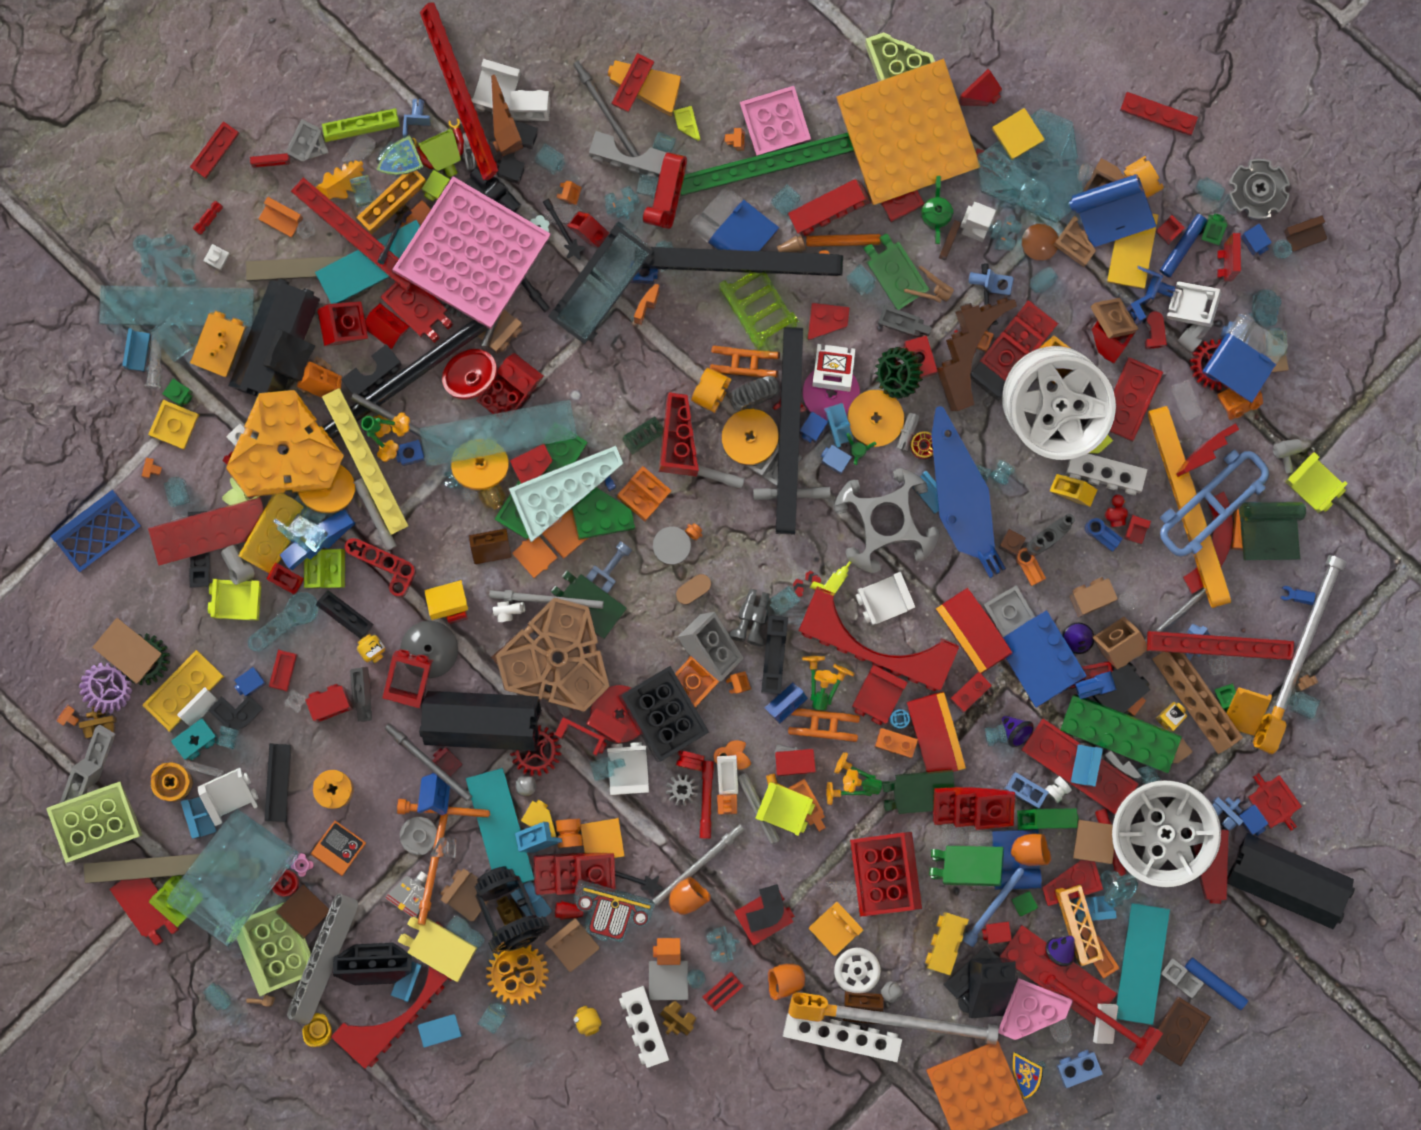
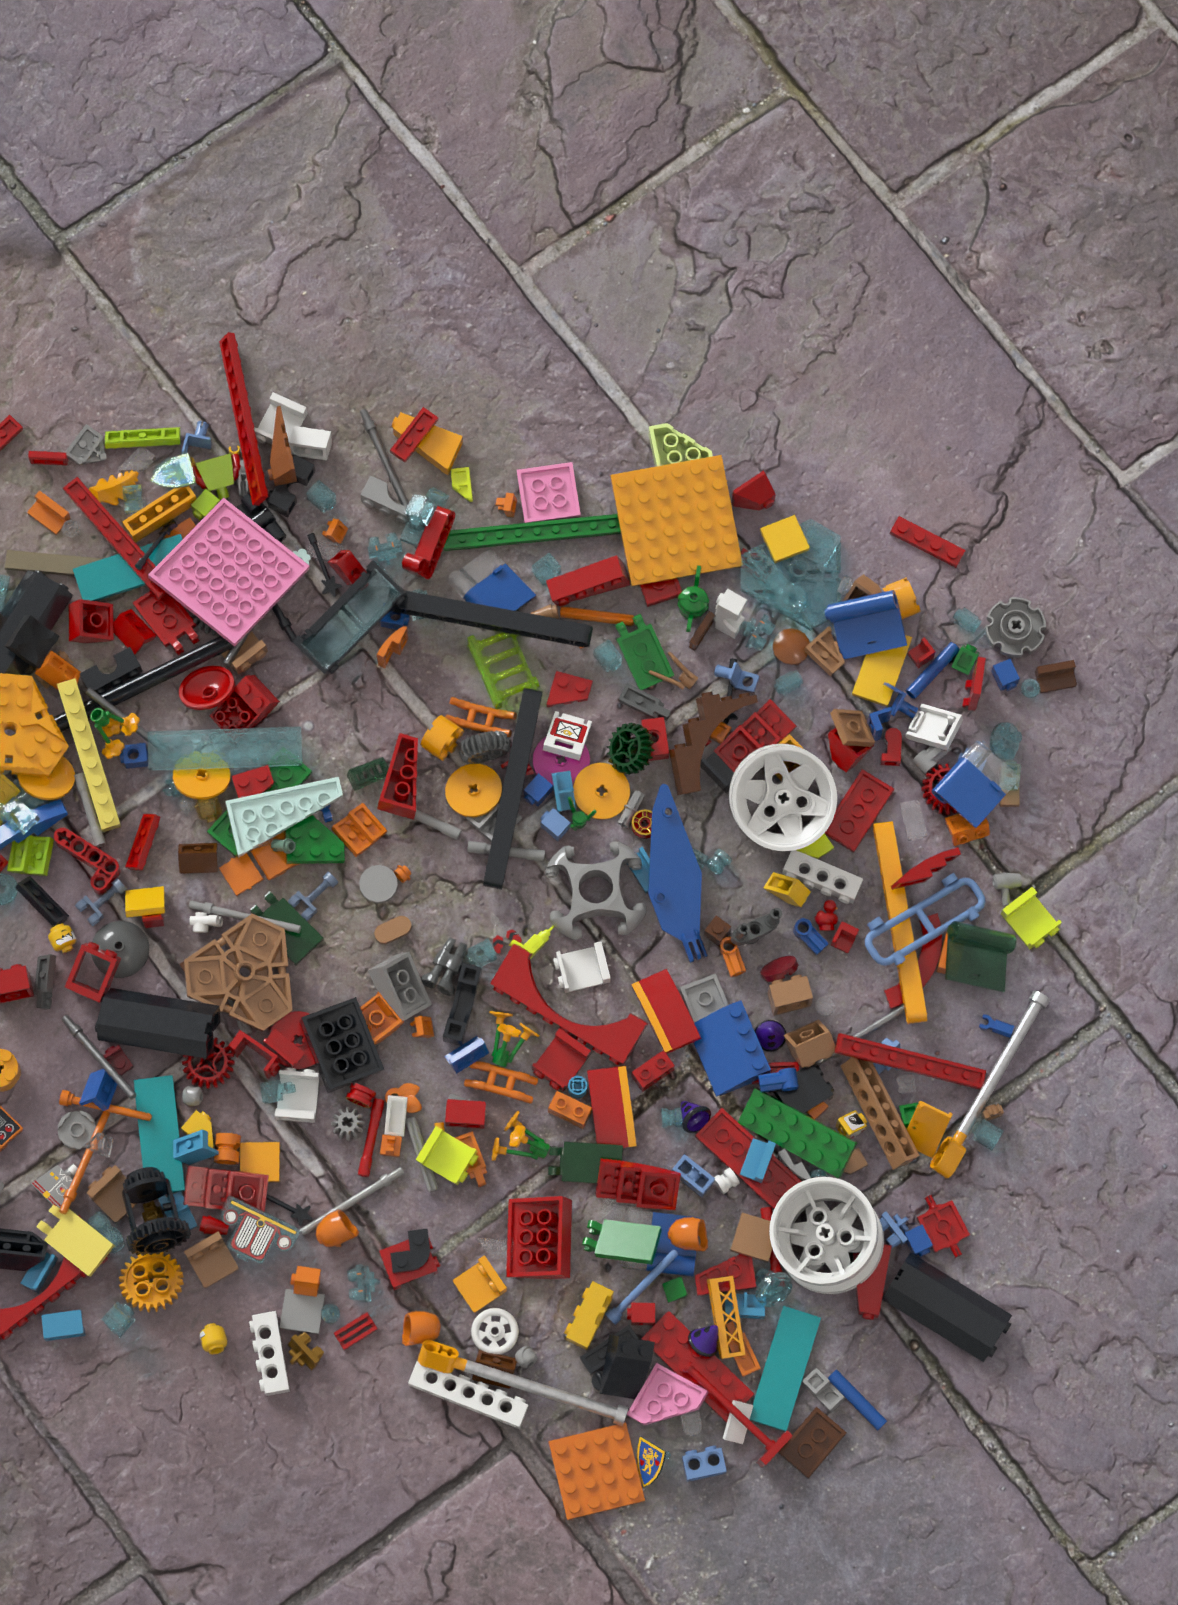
camera: 10 degrees right, 10 degrees down
green slope [1017,808,1079,830] -> none
none -> sand blue bar [75,878,127,926]
none -> red plate [125,814,161,870]
none -> sand green pin [271,838,296,854]
none -> clear light blue brick [404,494,437,526]
none -> dark red tile [760,956,799,982]

